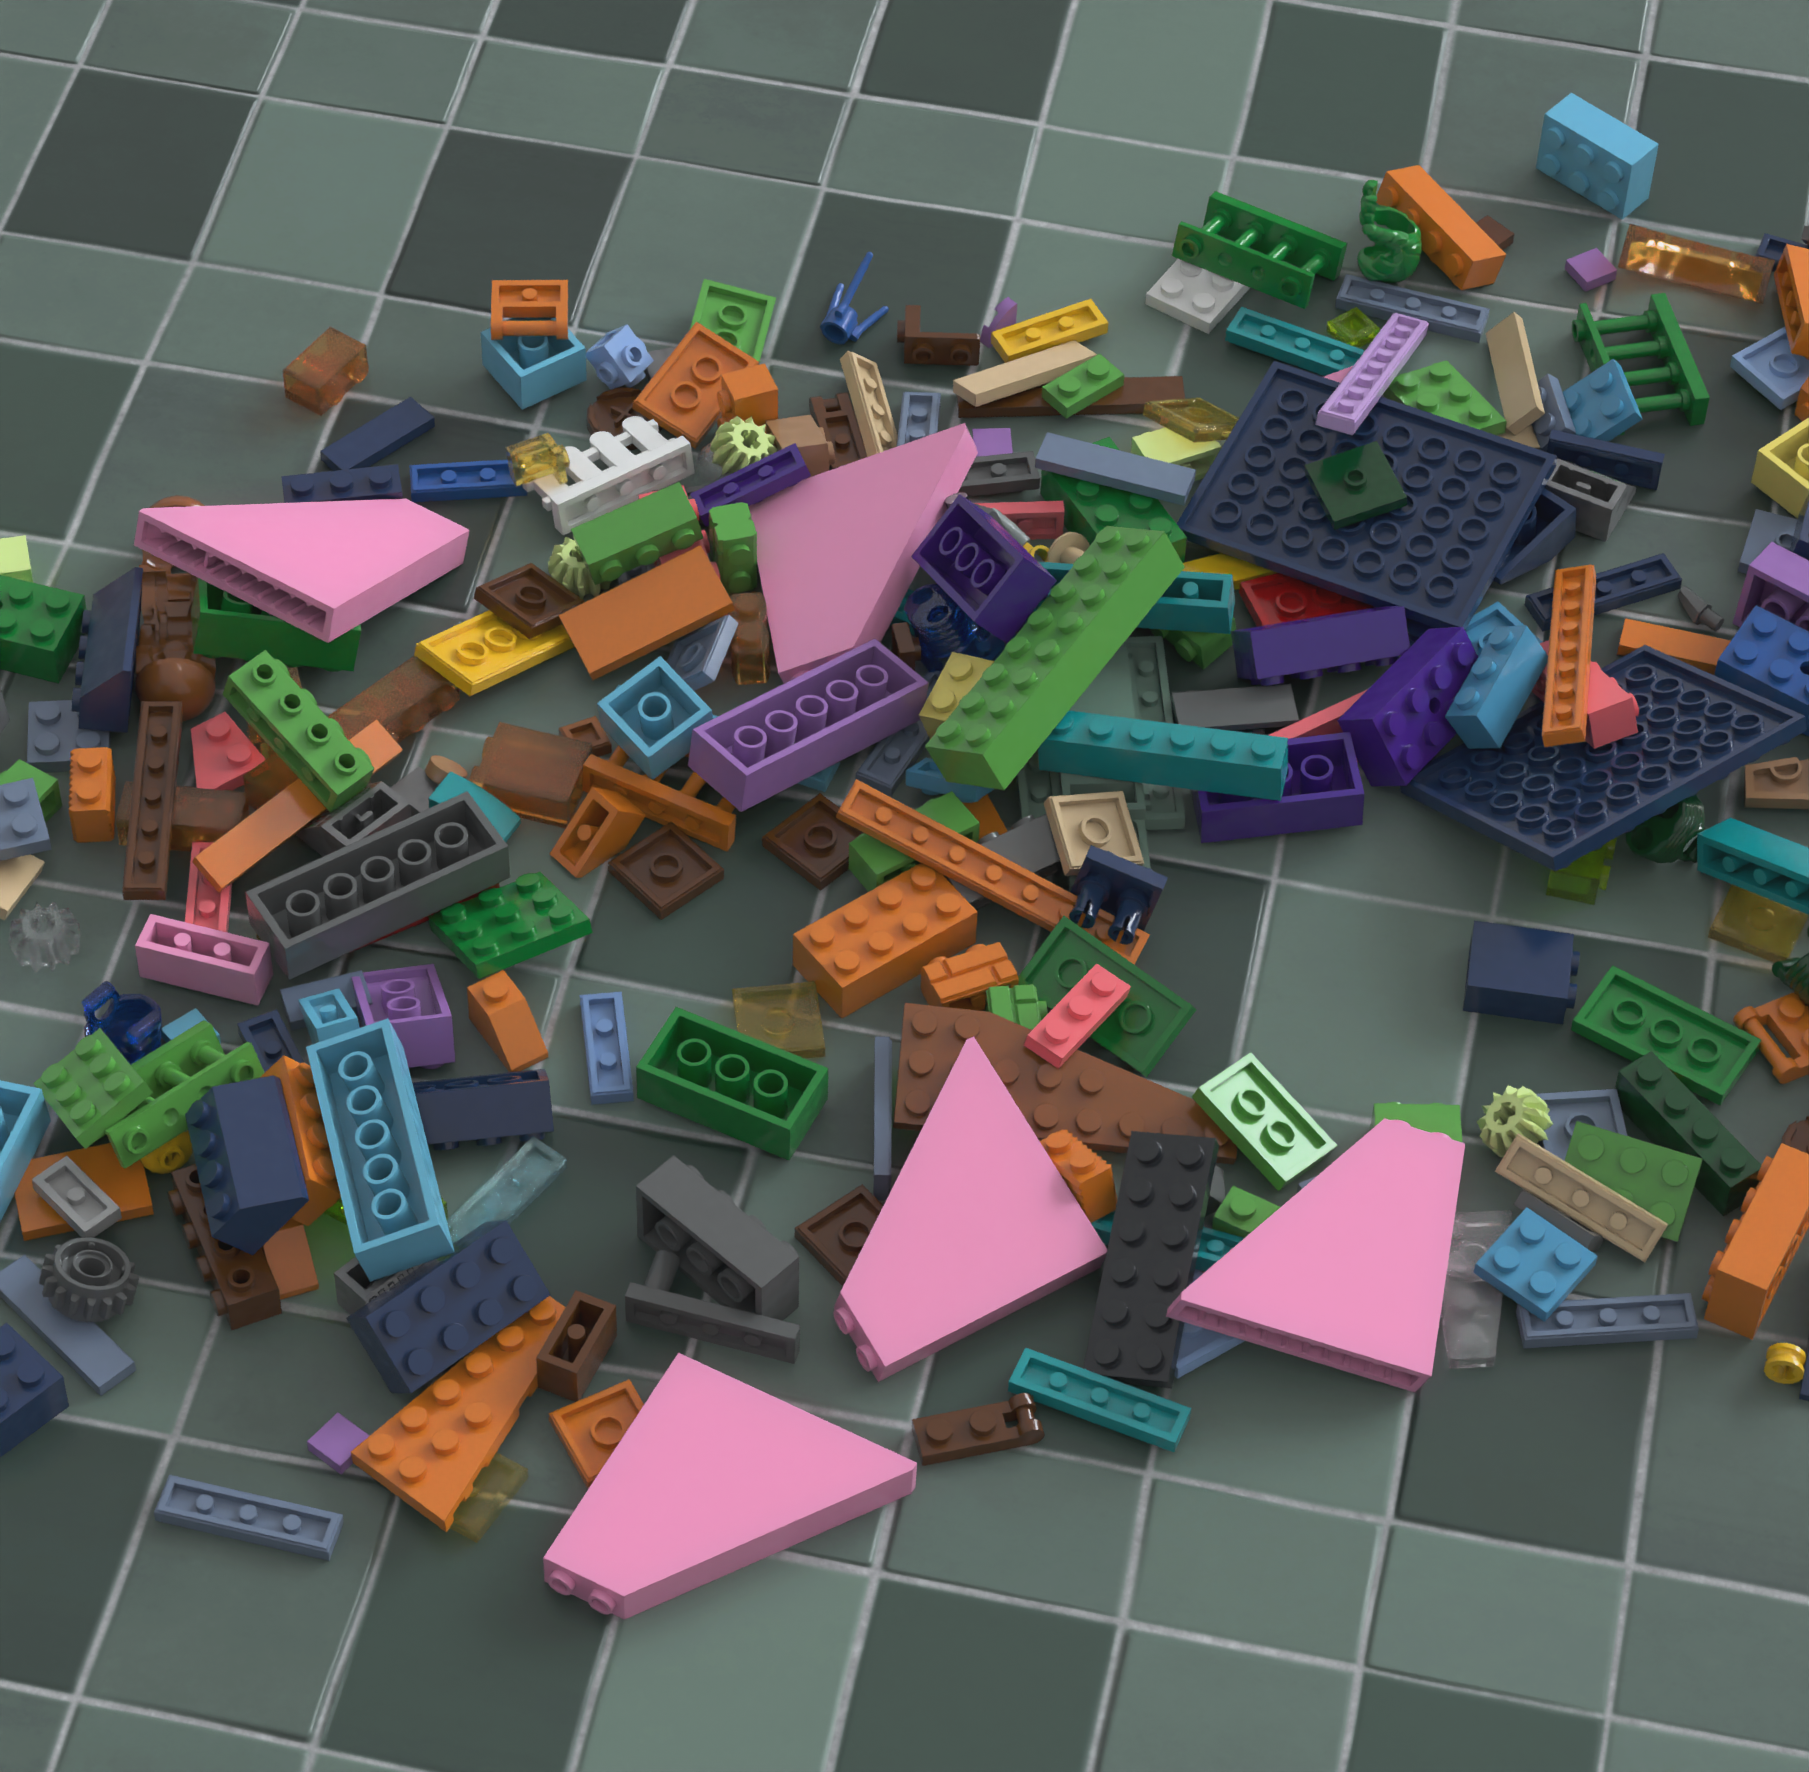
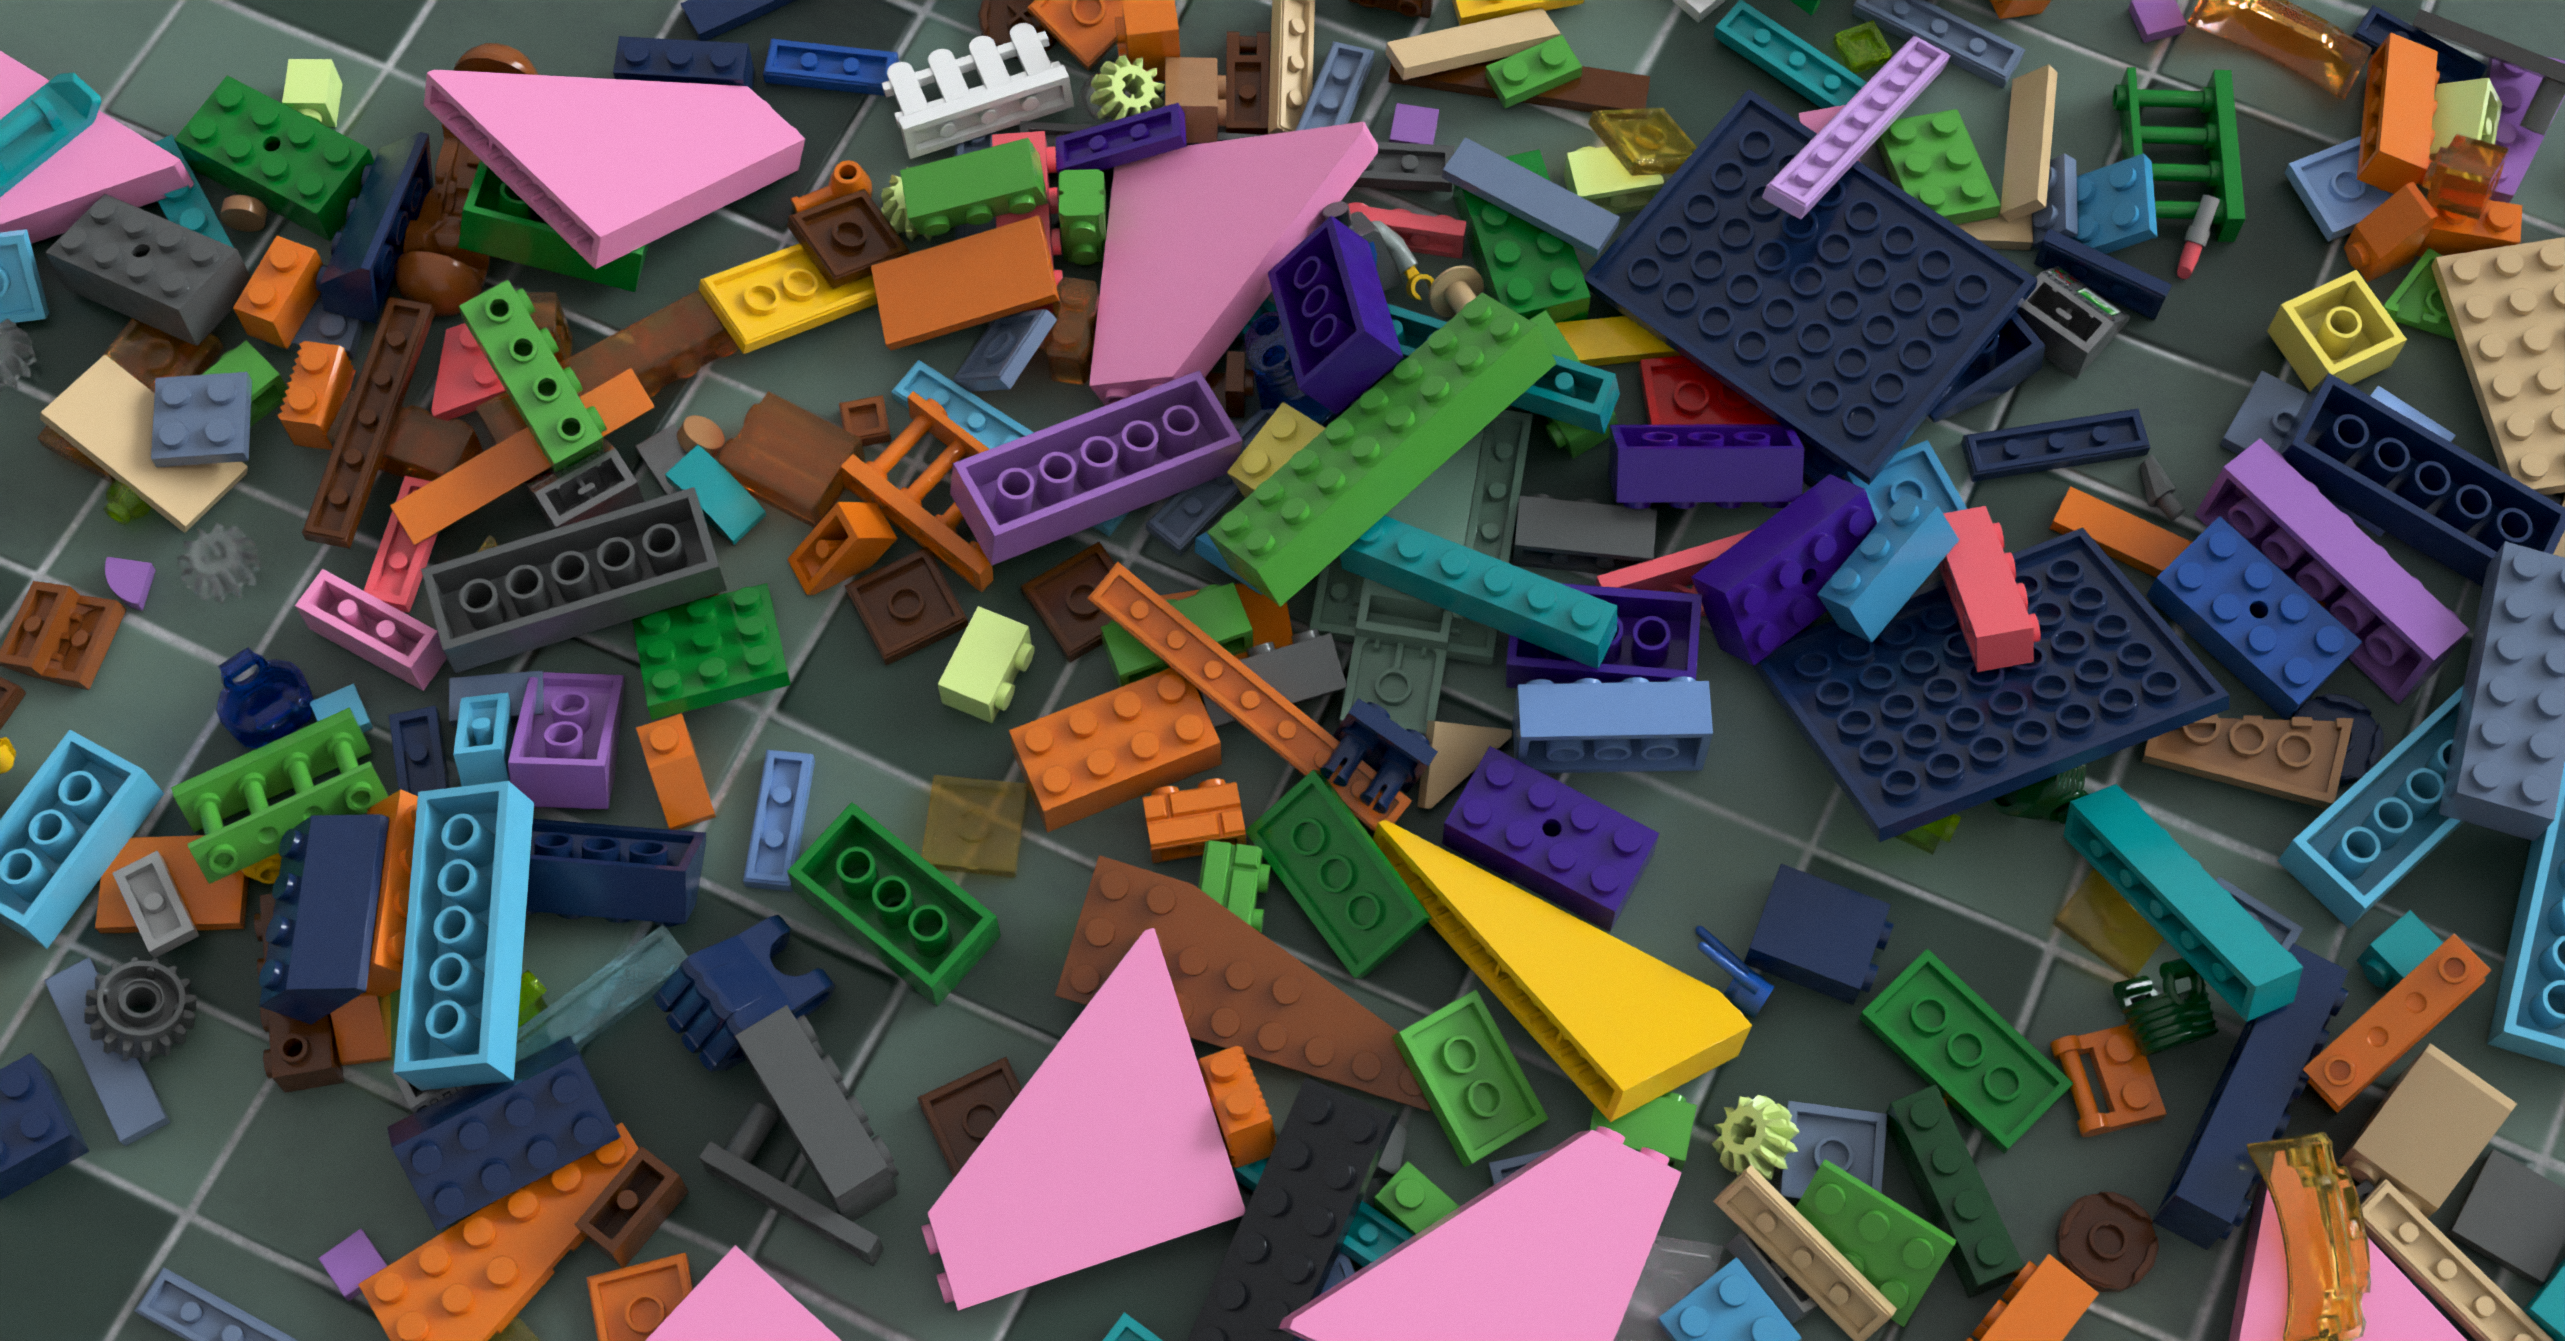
camera: 15 degrees right, 15 degrees up
bright green plate [33,1028,153,1149] -> none
clear yellow bracket [505,433,570,486] -> none
medium azure brick [597,656,713,780] -> none
sand blue tile [873,1036,892,1200] -> none
coral plate [1024,964,1131,1069] -> none
tan tile [1044,791,1144,876] -> none
dark green plate [1304,441,1407,530] -> none
orange tile [1542,564,1596,747] -> none
none -> orange brick [233,235,323,349]
none -> dark blue piece [653,915,836,1072]
none -> orange bar [790,160,873,213]
none -> yellowish green brick [938,606,1035,723]
none -> yellow slope [1373,820,1752,1122]
none -> tan tile [1417,720,1512,809]
none -> dark purple brick [1442,746,1660,932]
none -> medium blue brick [1512,676,1713,773]
none -> blue plant [1695,926,1775,1019]
none -> light grey piece [2177,195,2220,279]

